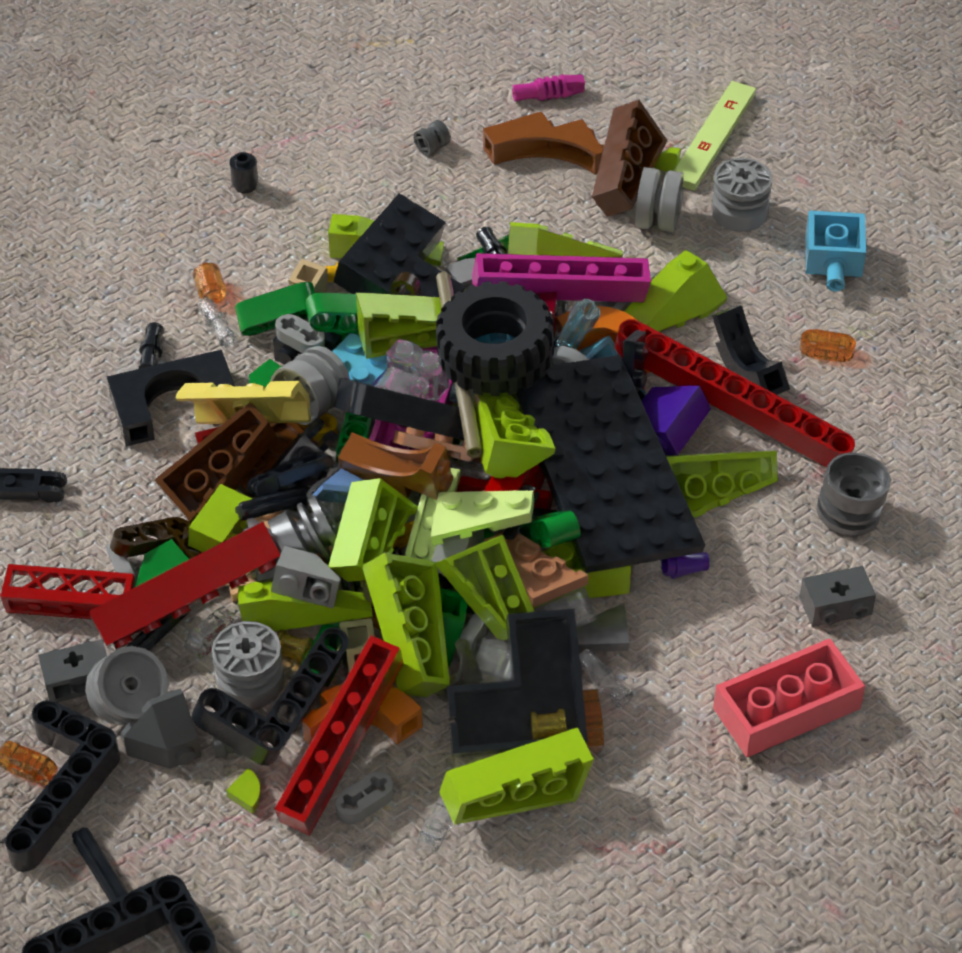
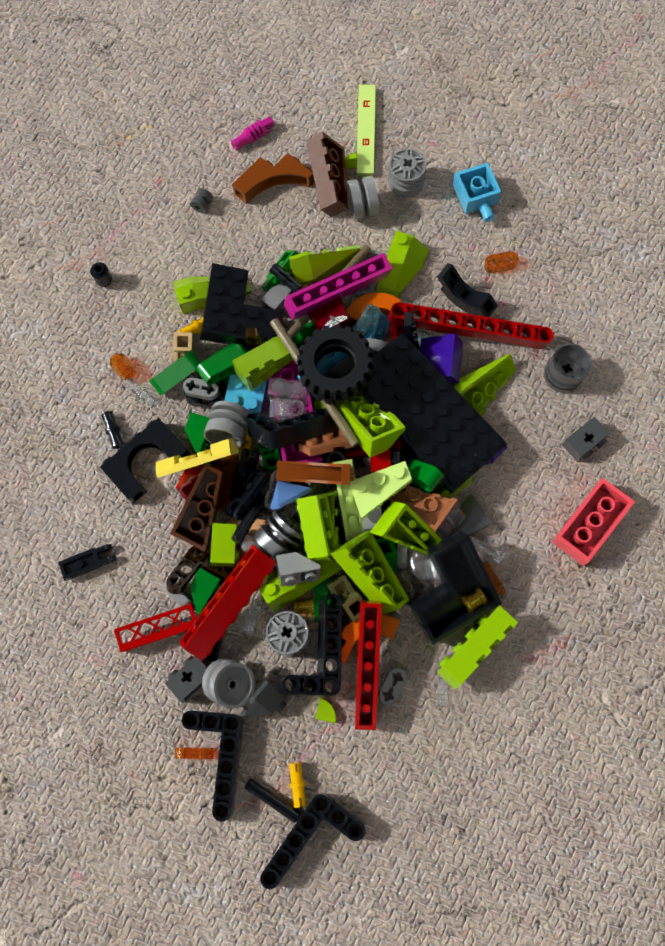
camera: 20 degrees left, 25 degrees up
none -> yellow pin [288,762,307,808]

